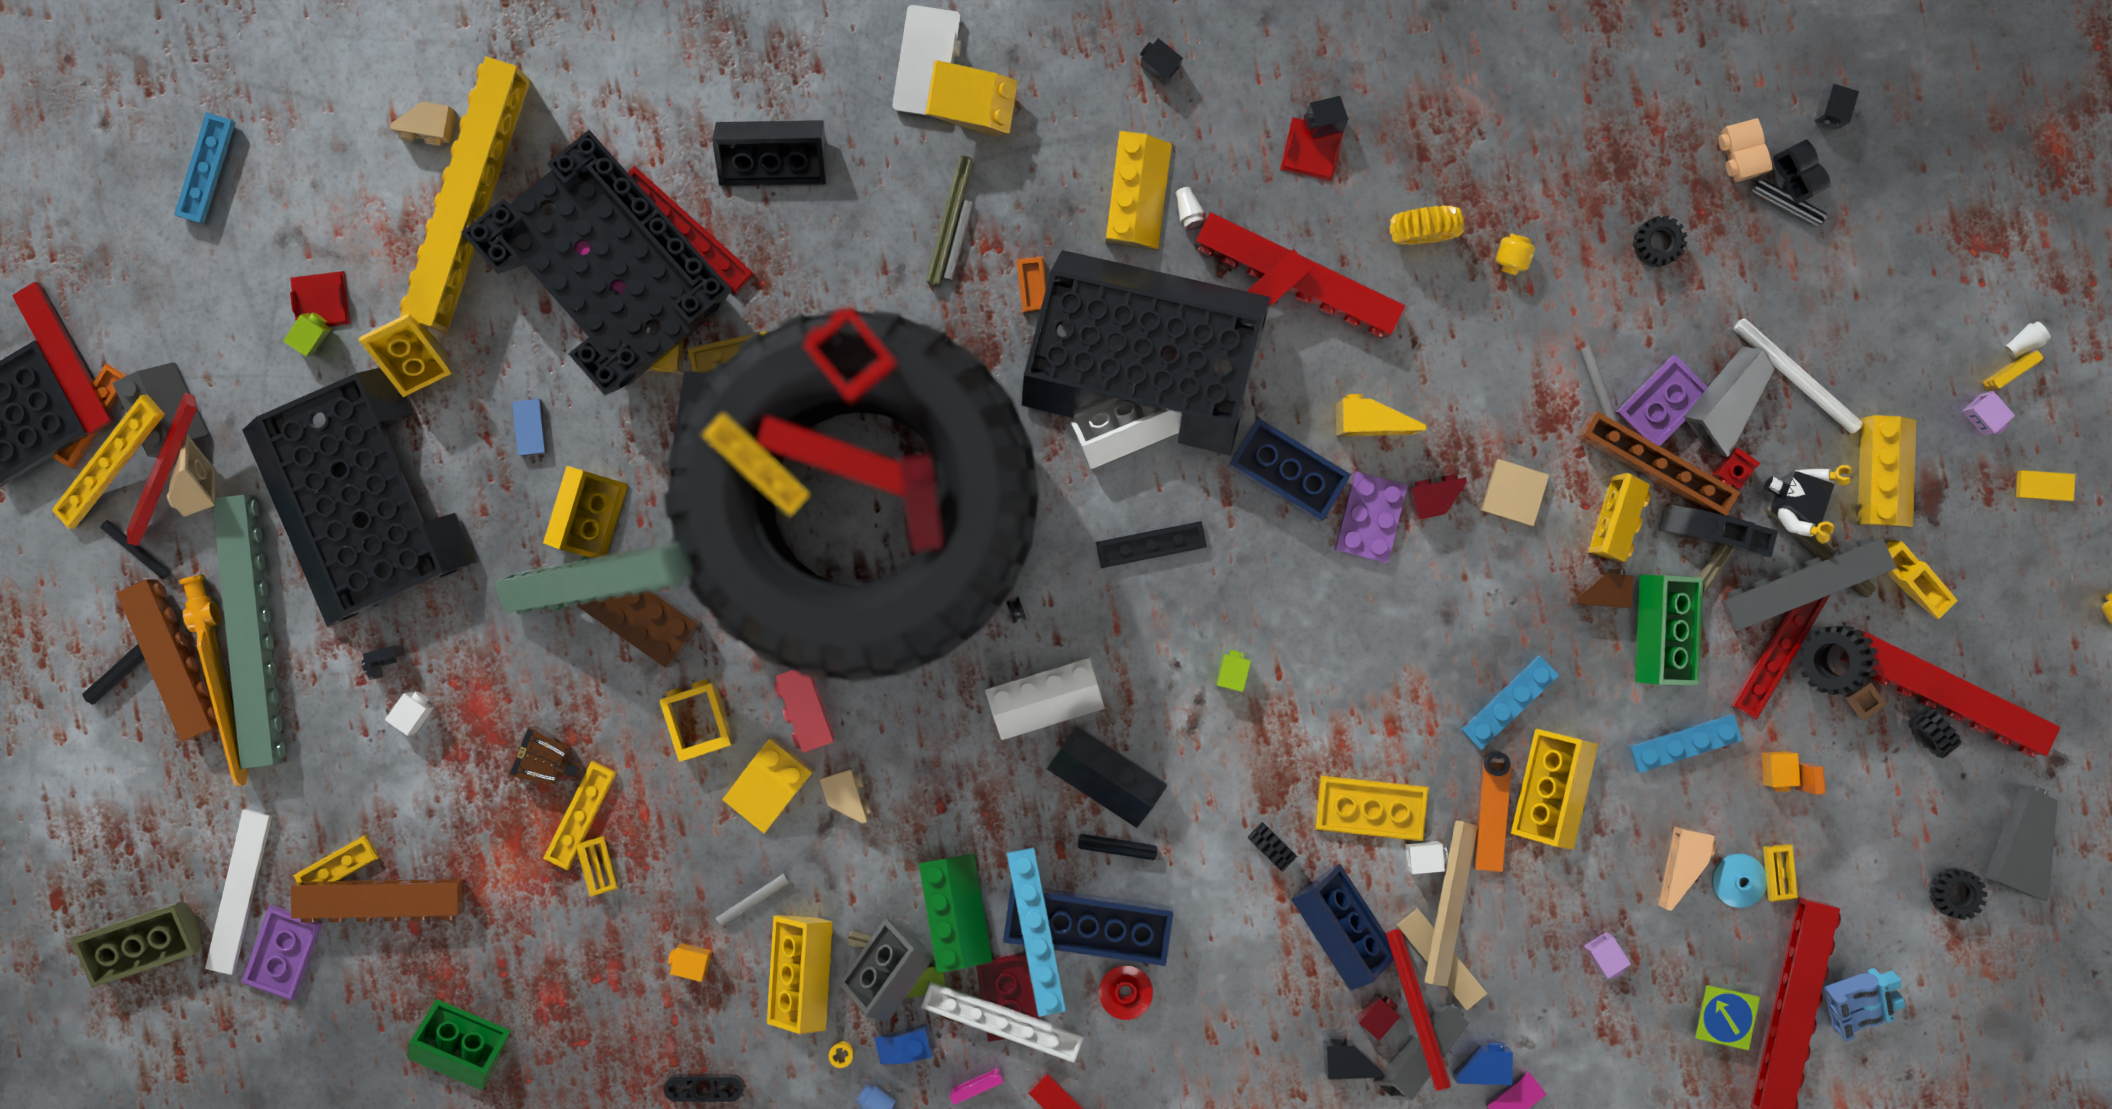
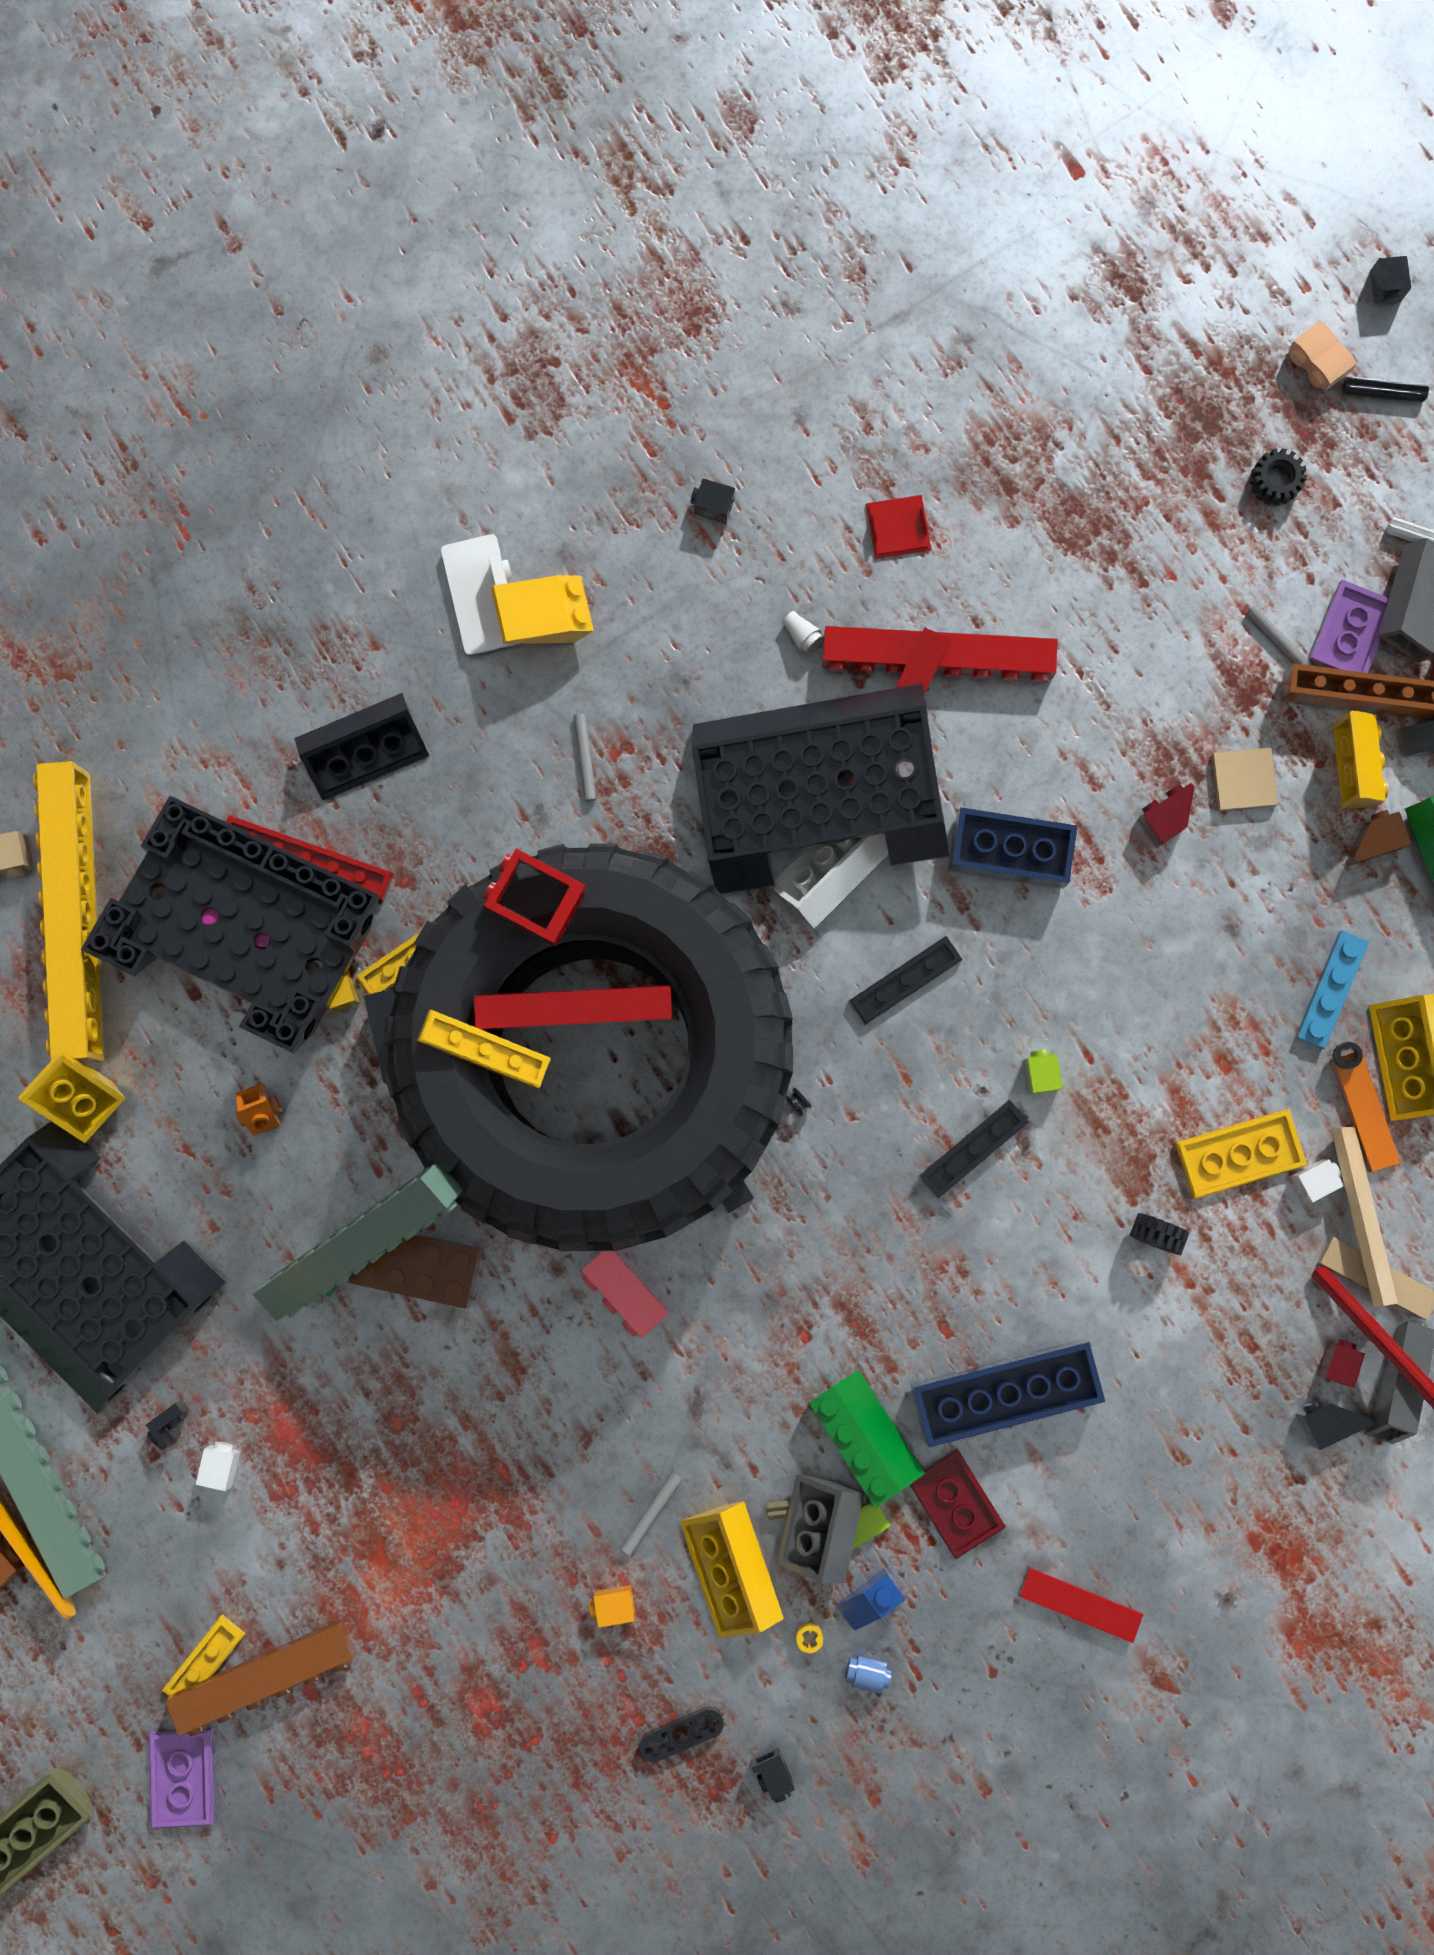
camera: 20 degrees left, 5 degrees down
white tile [205,809,272,975] -> none
green slope [407,999,511,1091] -> none
reddish brown torso [510,725,581,785] -> none
medium blue tile [512,399,547,456] -> none
yellow slope [543,466,628,558] -> none
yellow tile [543,761,617,871] -> none
yellow tile [576,836,618,897] -> none
yellow window [659,679,735,762] -> none
yellow slope [722,737,815,833] -> none
tan slope [820,767,872,823] -> none
dark red slope [899,456,942,551] -> none
white tile [921,981,1084,1063] -> none
olive axle [926,155,973,286] -> none
dark pink tile [950,1067,1004,1105] -> none
white slope [985,657,1105,740] -> none
medium azure plate [1007,847,1066,1016] -> none
orange tile [1016,257,1047,314] -> none
black slope [1047,724,1168,828] -> none
black axle [1078,834,1158,860] -> none
red dish [1099,965,1153,1020] -> none
yellow slope [1105,131,1172,250] -> none
dark blue slope [1291,864,1394,991] -> none
black brick [1303,96,1349,139] -> none
medium lavender plate [1334,471,1408,563] -> none
yellow slope [1335,394,1426,436] -> none
yellow gear [1390,205,1464,245] -> none
yellow head [1496,233,1535,275] -> none
black brick [1773,139,1831,204] -> none
none -> orange brick [235,1083,282,1136]
none -> black plate [722,1180,754,1213]
none -> black plate [919,1100,1029,1199]

